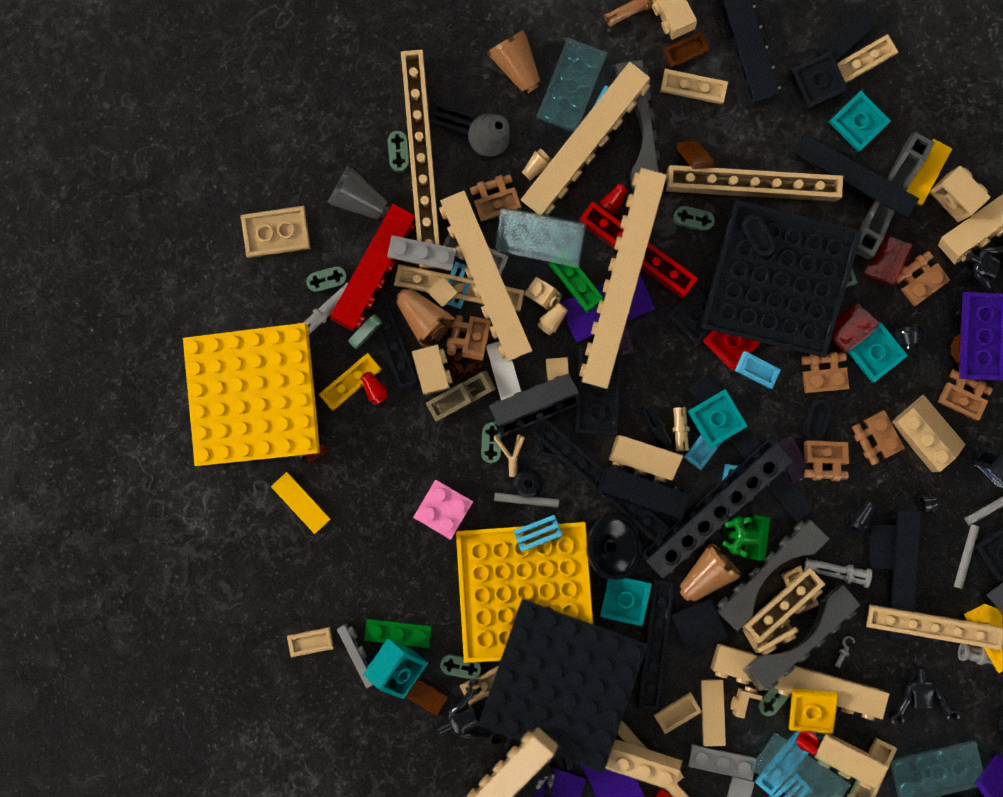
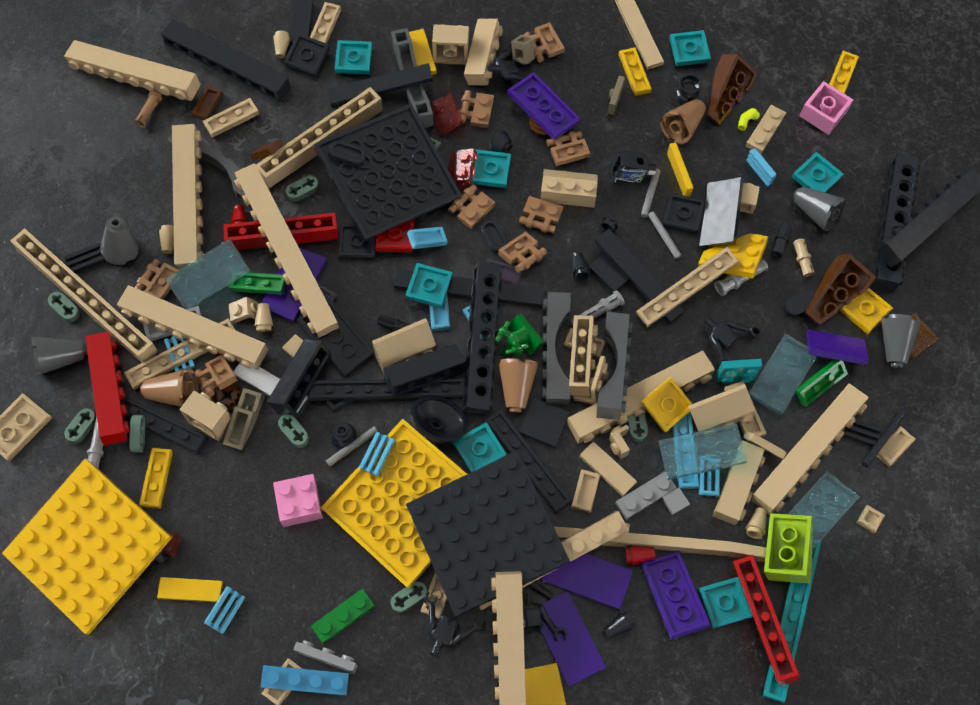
camera: 50 degrees left, 20 degrees down
red cone [360,371,388,404] -> none
teal brick [363,639,428,699] -> none
light grey plate [387,236,456,271] -> none
reddish brown tile [406,678,448,716] -> none
tan tile [427,277,458,308] -> none
medium nougat cone [487,30,540,93] -> none
tan plant [494,434,525,477] -> none
clear light blue plate [537,37,607,133] -> none
tan pin [672,407,690,452] -> none
red plate [795,731,819,755] -> none
light grey hand [835,636,855,668] -> none
none -> medium azure tile [204,586,245,634]
none -> dark azure plate [260,665,349,695]
none -> tan cone [273,31,291,58]
none -> teal plate [715,359,762,384]

